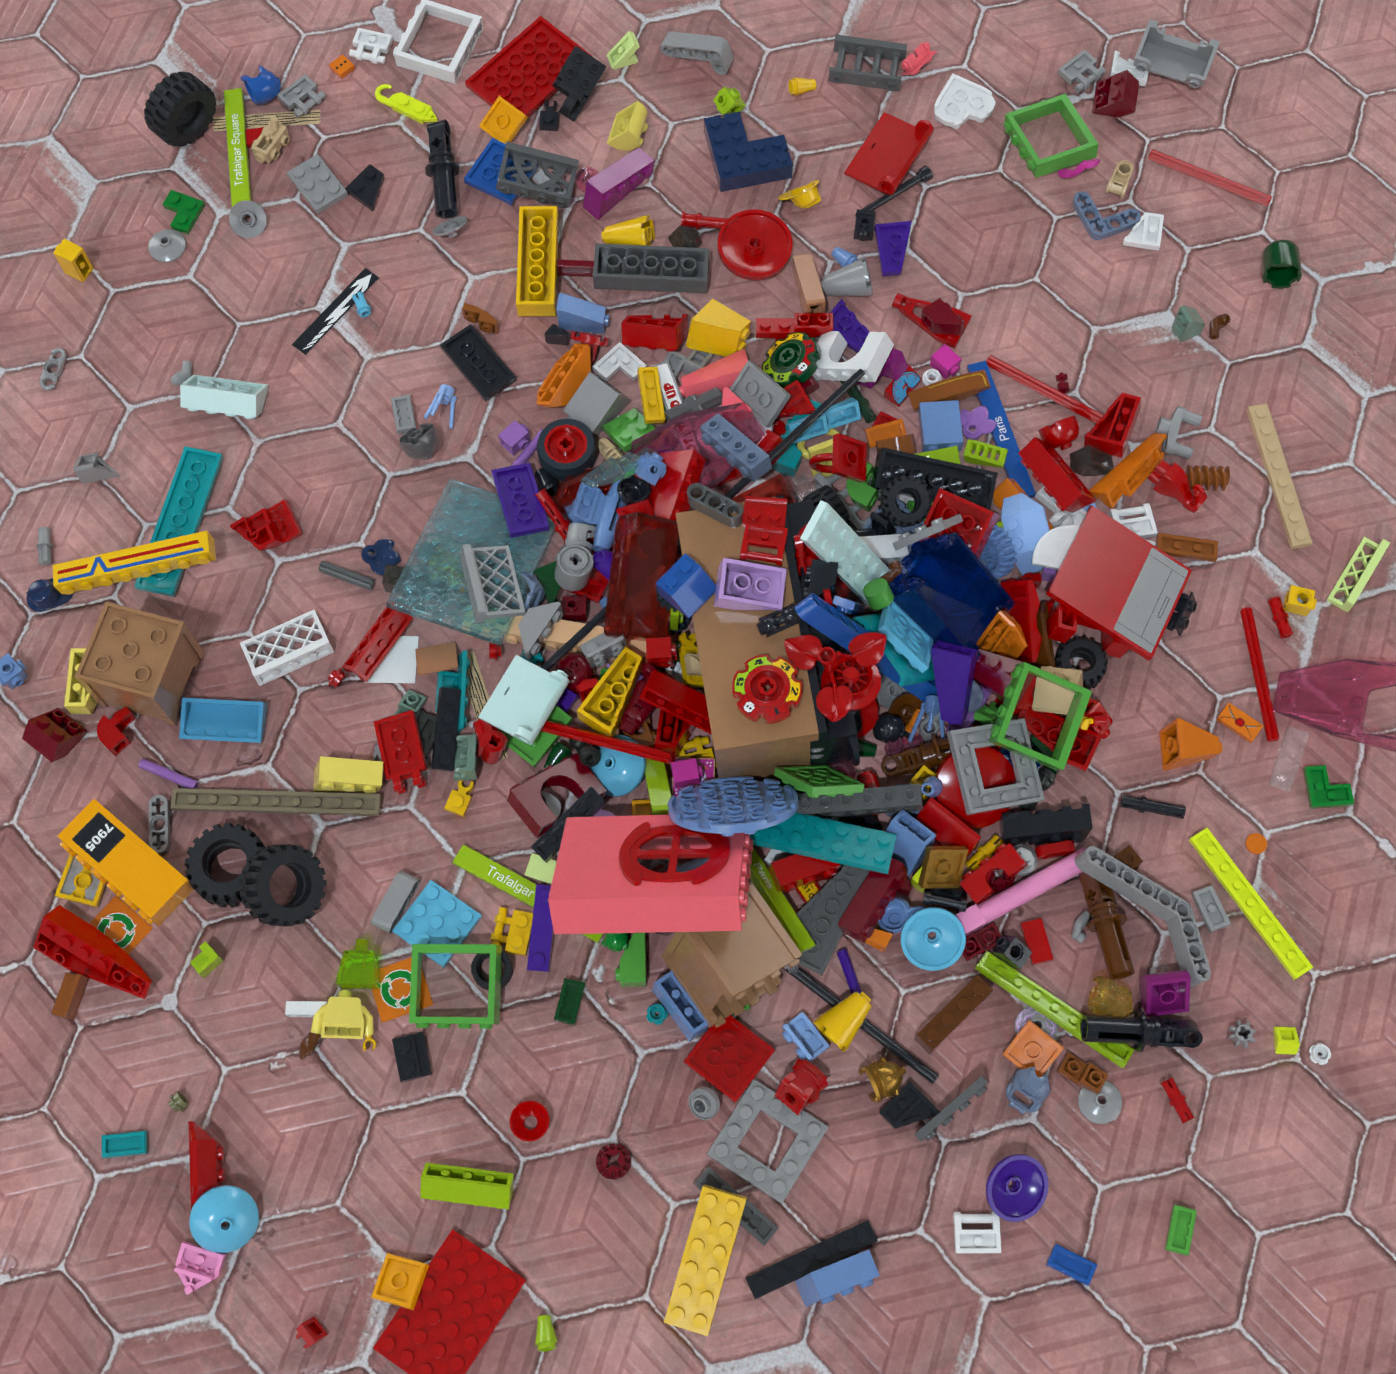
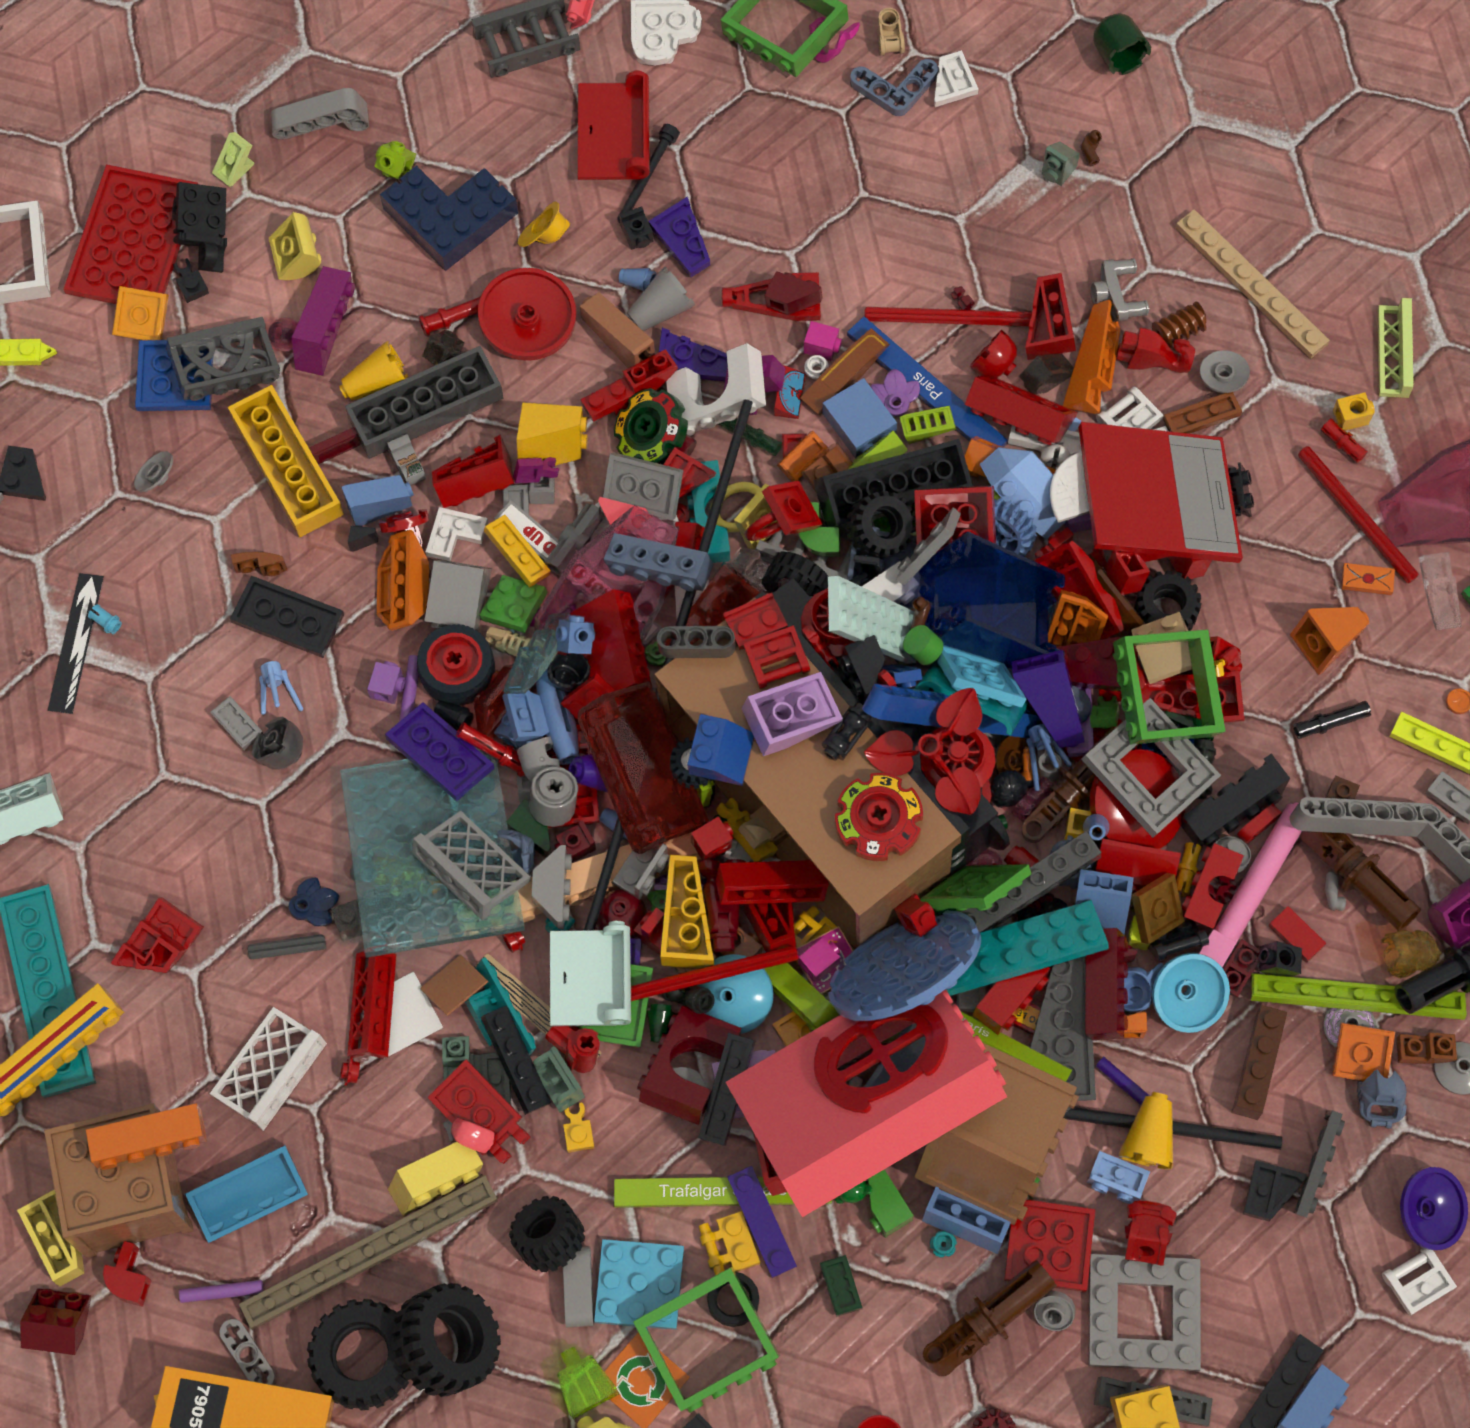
camera: 30 degrees left, 0 degrees up
black piece [425,119,460,219] -> none
yellowish green hinge [525,853,557,884] -> none
coral slope [679,349,748,398] -> none
yellow cone [788,77,816,96] -> none
medium azure slope [788,397,861,444] -> none
pearl gold helmet [858,1057,906,1103] -> none
none -> orange brick [86,1103,207,1170]
none -> light grey leg [387,434,426,486]
none -> coral hair [451,1118,494,1153]
none -> black tyre [509,1196,585,1272]
none -> magenta plate [513,457,559,483]
none -> red brick [894,893,937,937]
none -> reddish brown piece [923,1260,1057,1376]
none -> light grey dish [1200,350,1250,393]

